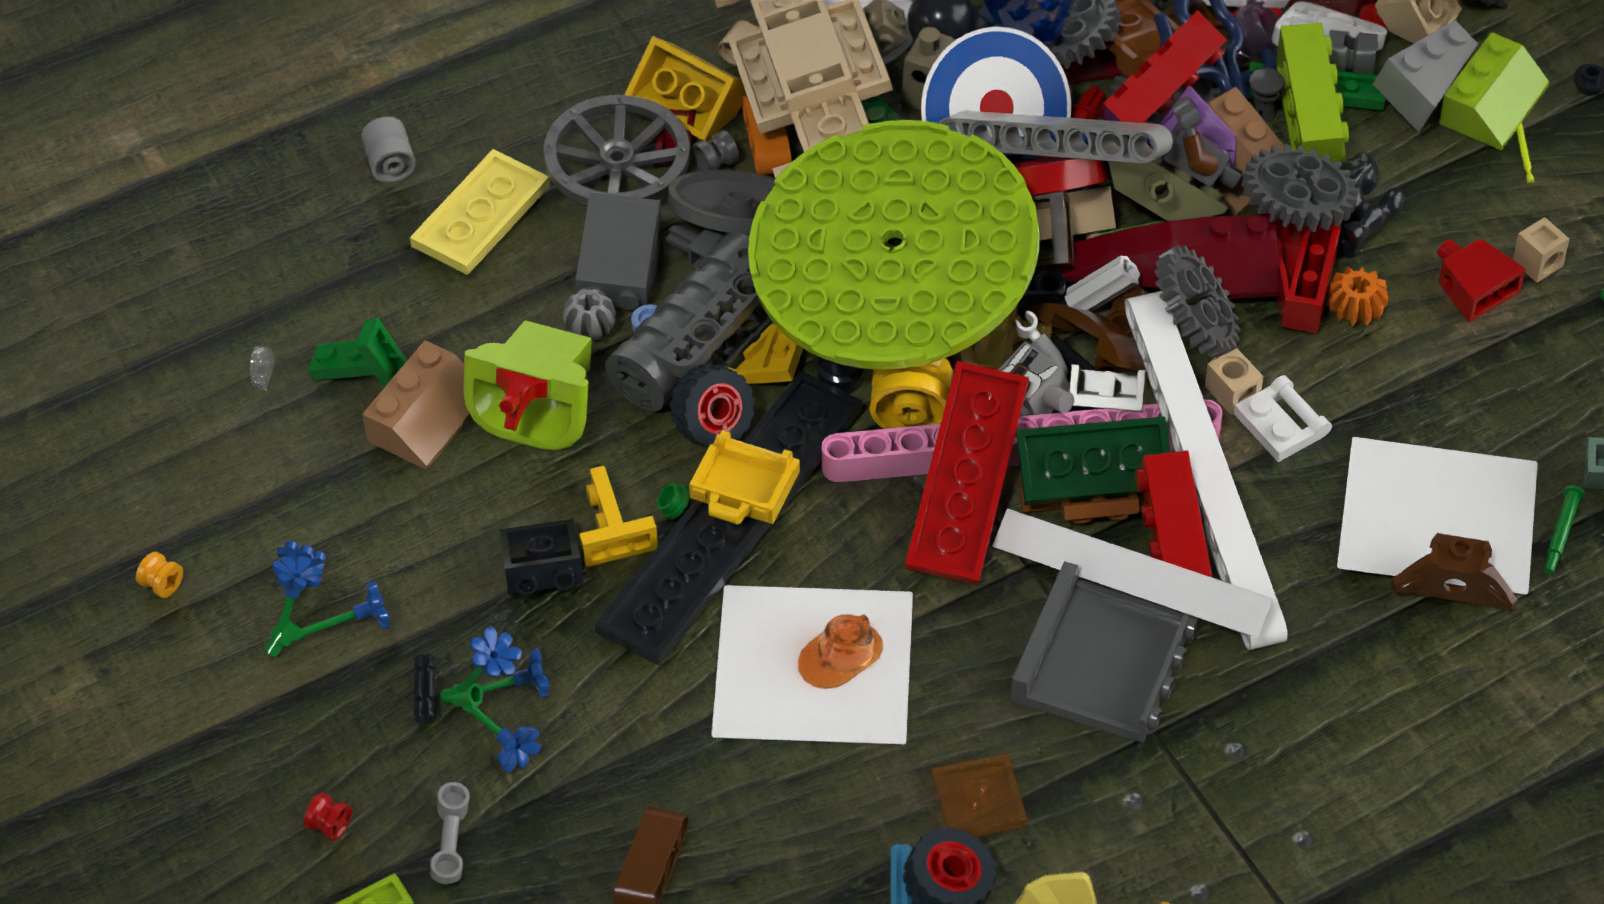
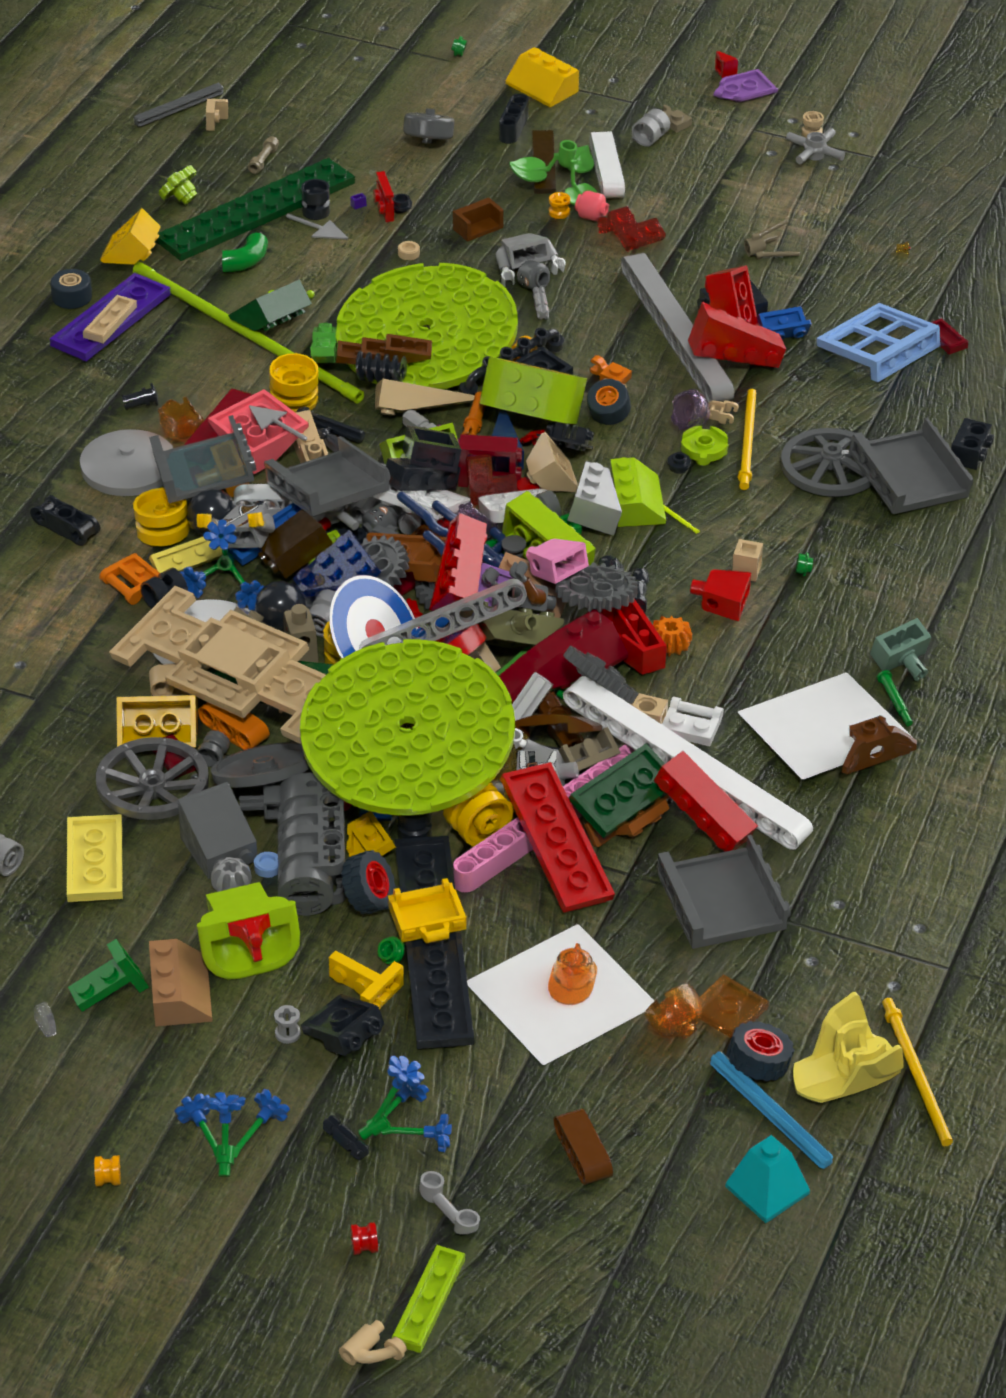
camera: 40 degrees left, 10 degrees down
white sticker [992,508,1273,638] -> none
none -> light grey bush [274,1005,301,1044]
none -> bright pink torso [526,539,589,584]
none -> clear orange cylinder [644,984,703,1038]

